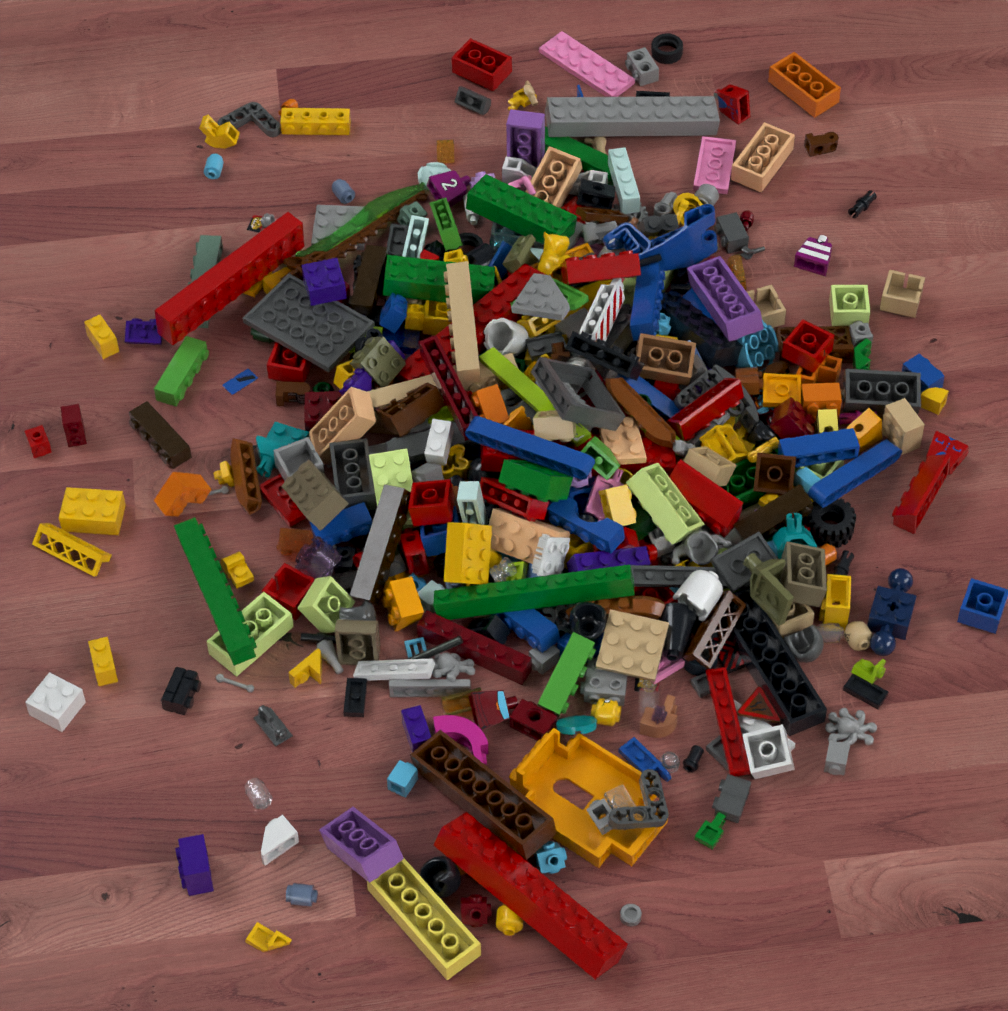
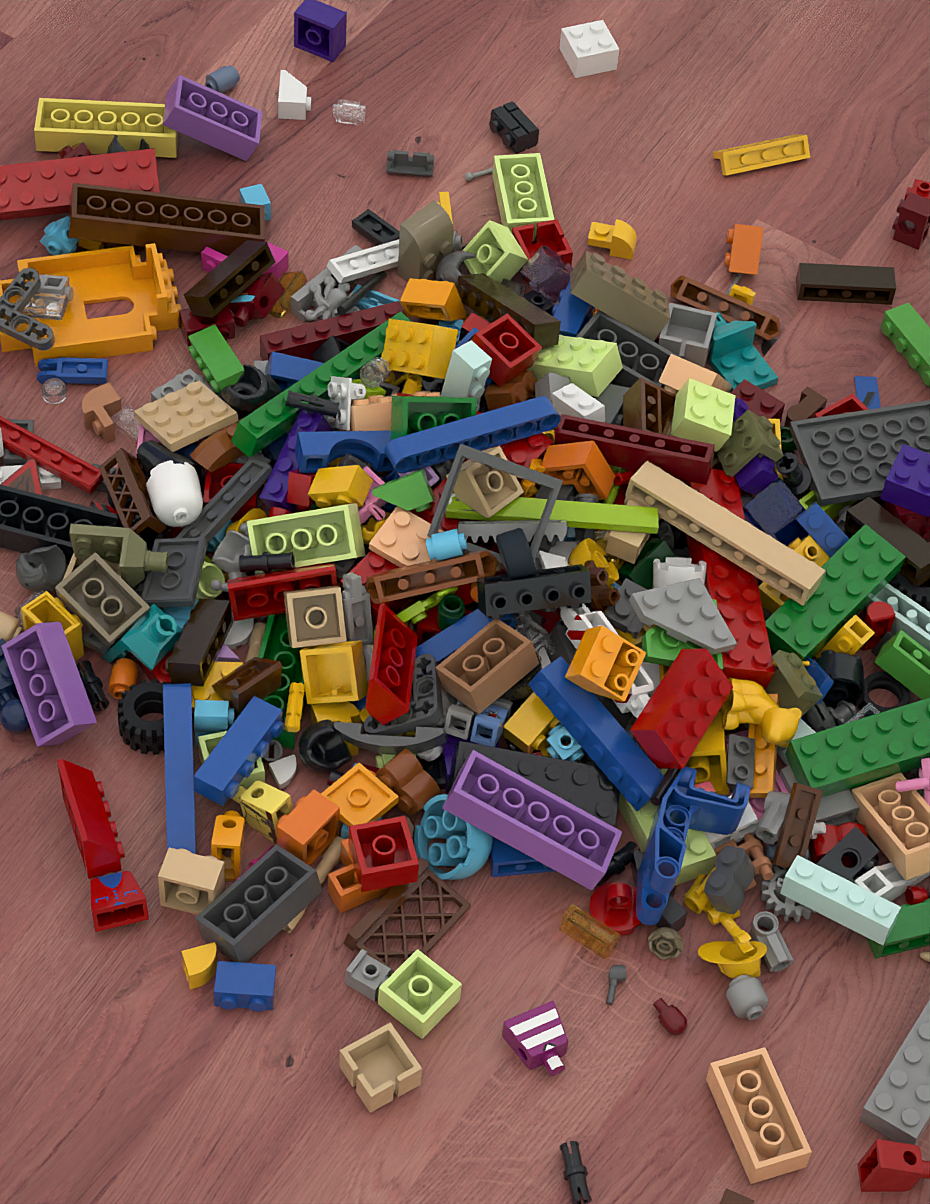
camera: 125 degrees right, 0 degrees up
yellow brick [59,487,126,536] -> none
yellow brick [88,636,118,686] -> none
green brick [174,517,257,666] -> none
yellow slope [245,922,292,952] -> none
dark purple brick [401,705,431,752] -> none
teal tile [556,715,597,735] -> none
yellow head [591,698,622,726] -> none
clear purple plate [651,705,668,725] -> none
black pin [683,745,704,772] -> none
bright pink plate [693,136,736,194] -> none
dark grey brick [714,212,749,254] -> none
tan piece [747,285,786,328] -> none
dark red brick [770,397,816,439] -> none
green slope [853,338,872,370] -> none
none -> medium lavender brick [1,622,97,747]
none -> dark brown brick [184,240,276,318]
none -> black pin [239,552,295,573]
none -> black pin [285,390,340,418]
none -> medium azure brick [426,529,467,561]
none -> black wheel [496,528,536,579]
none -> light orange slope [565,625,646,702]
none -> yellowish green brick [671,378,735,452]

